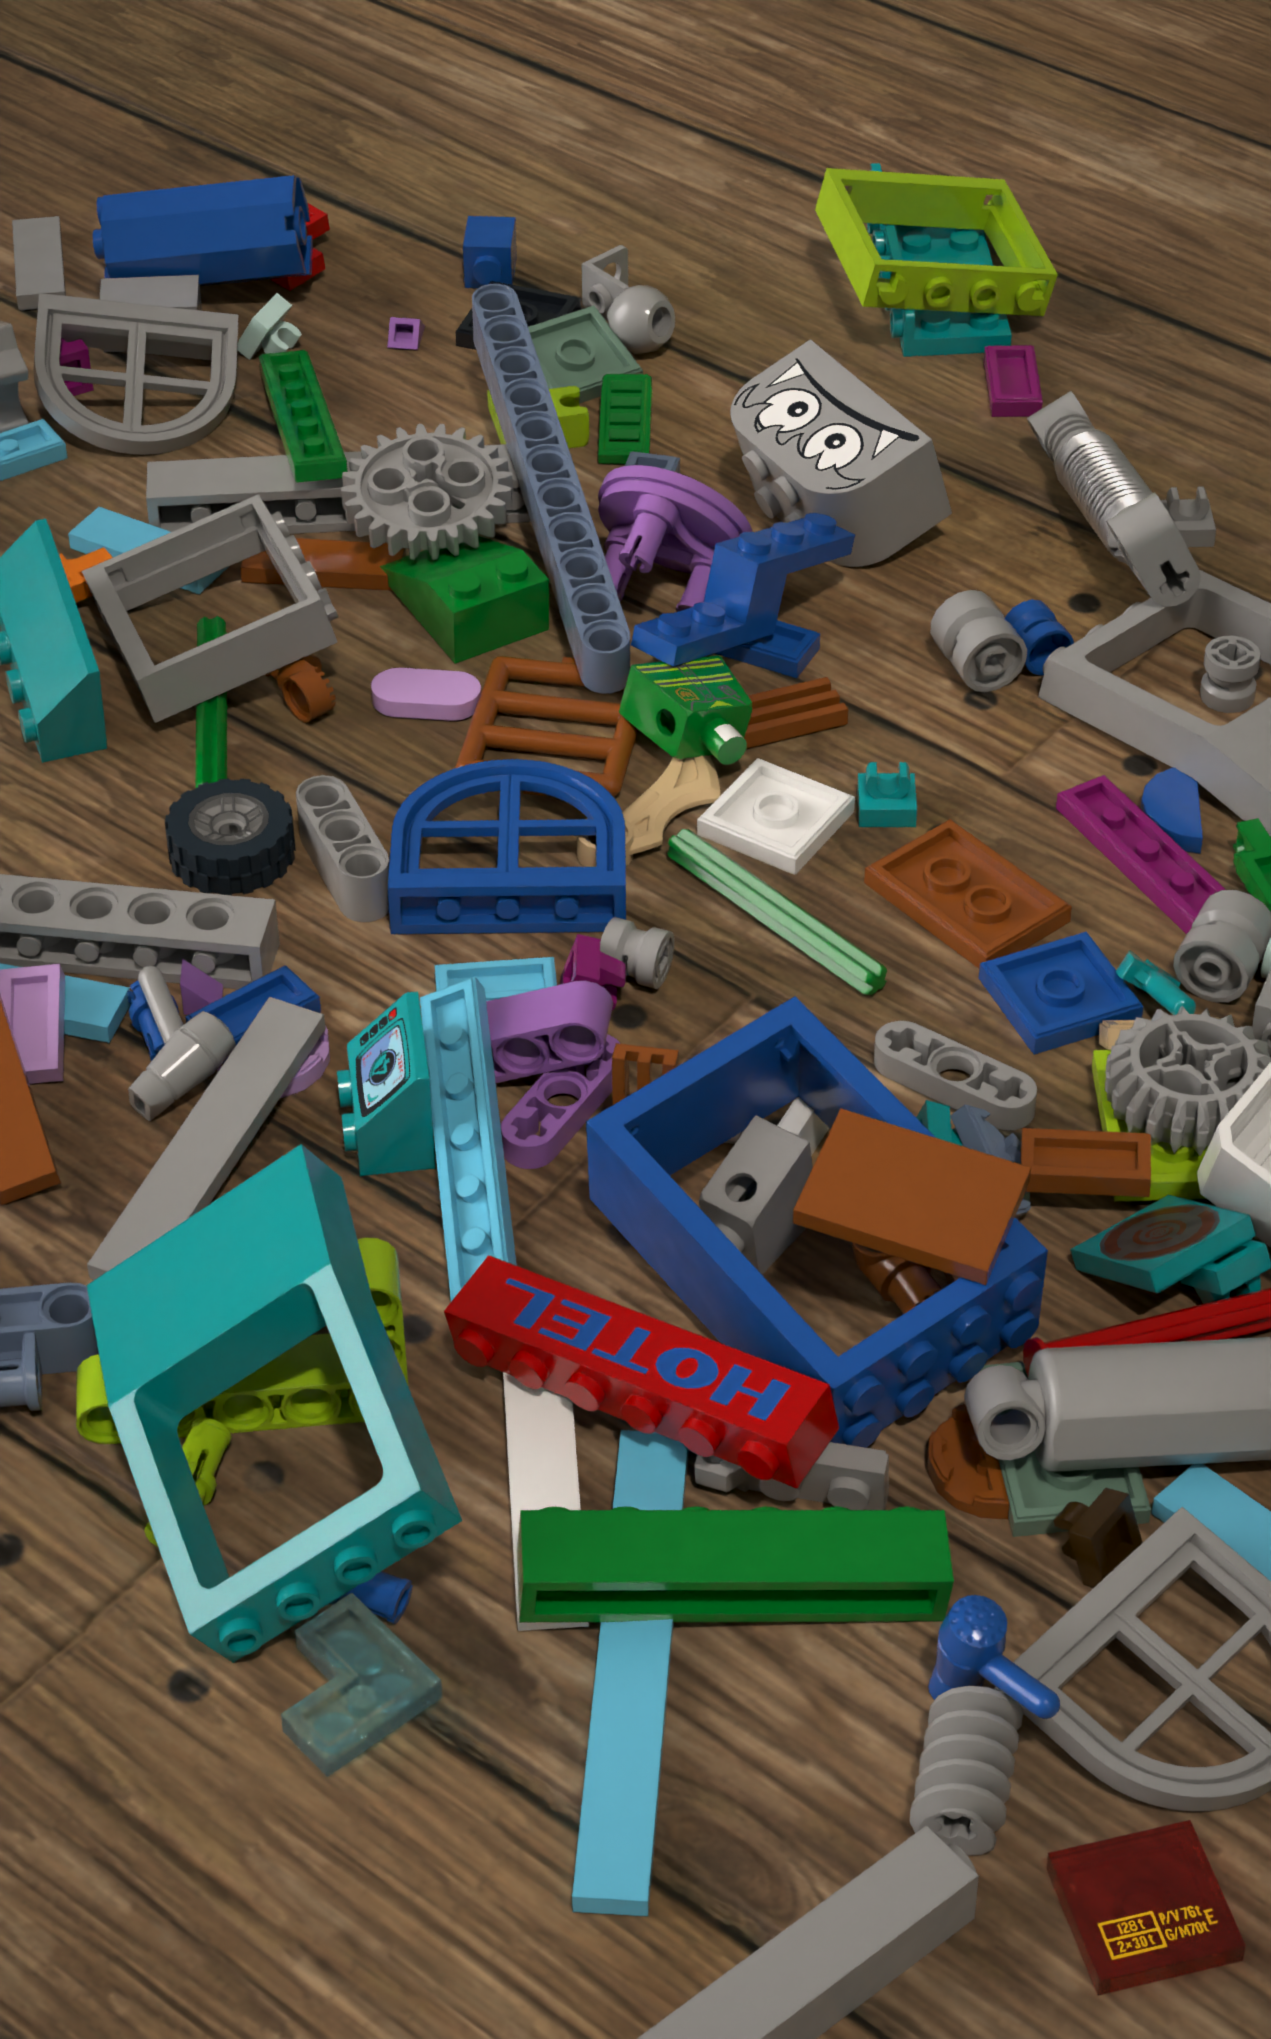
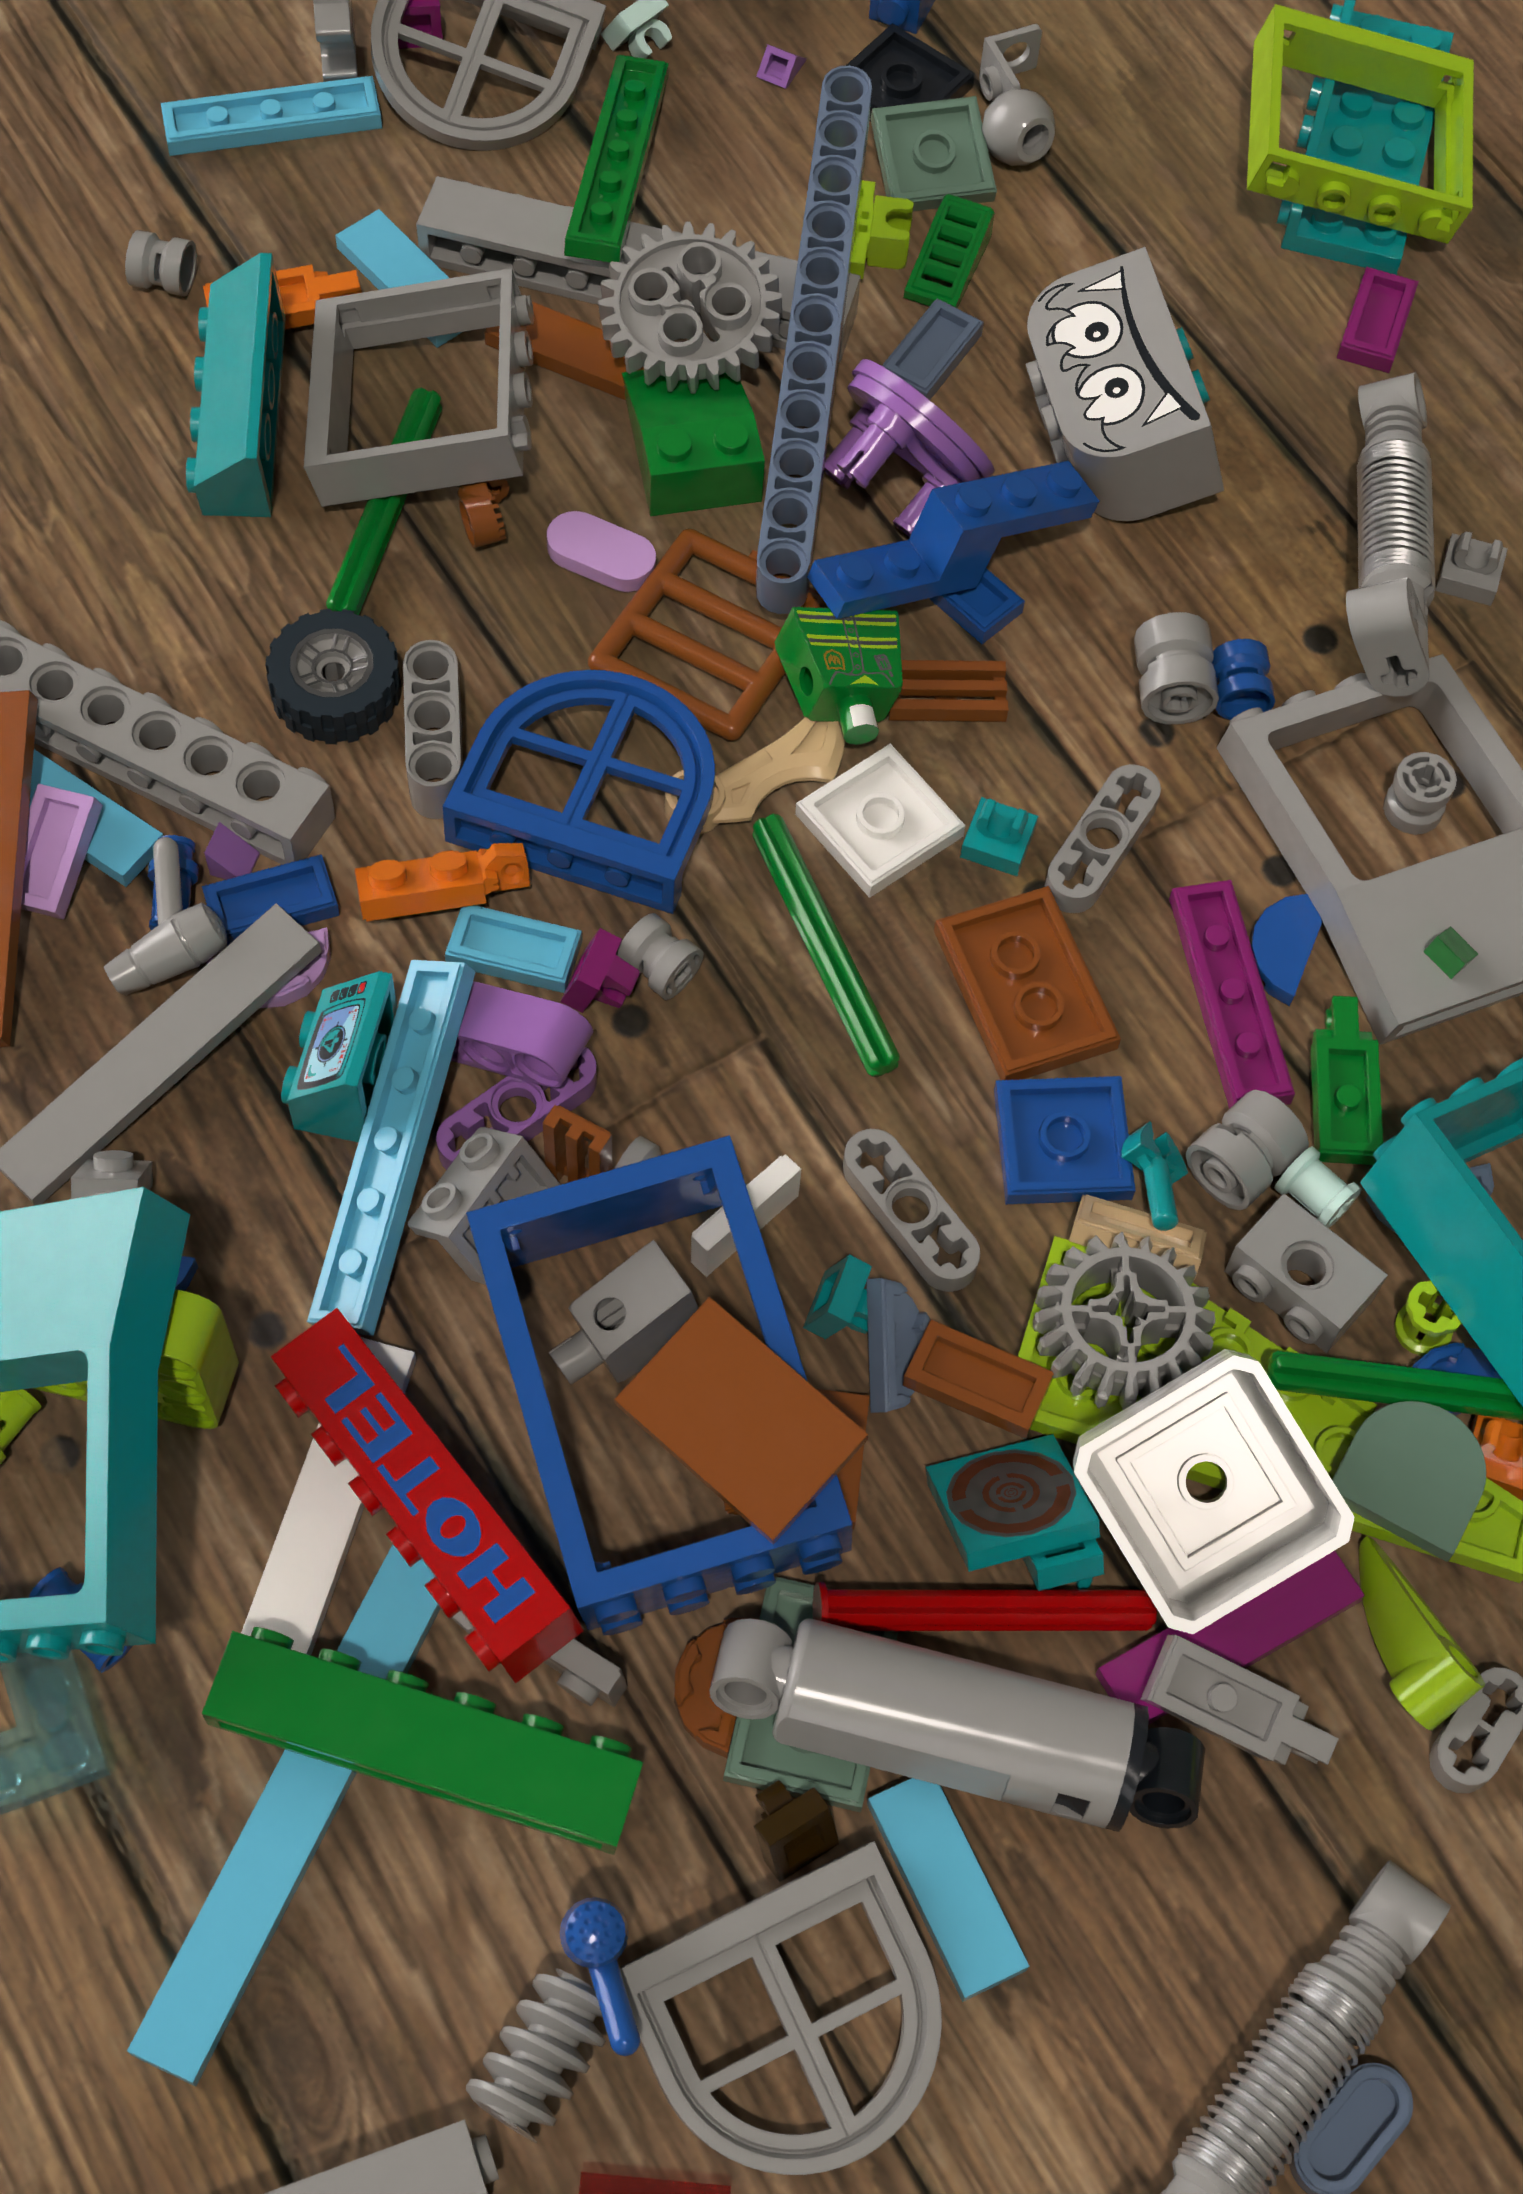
camera: 15 degrees right, 20 degrees up
none -> orange hinge [355,843,530,922]
none -> light grey bracket [408,1127,561,1285]
none -> light grey beam [1045,764,1161,913]

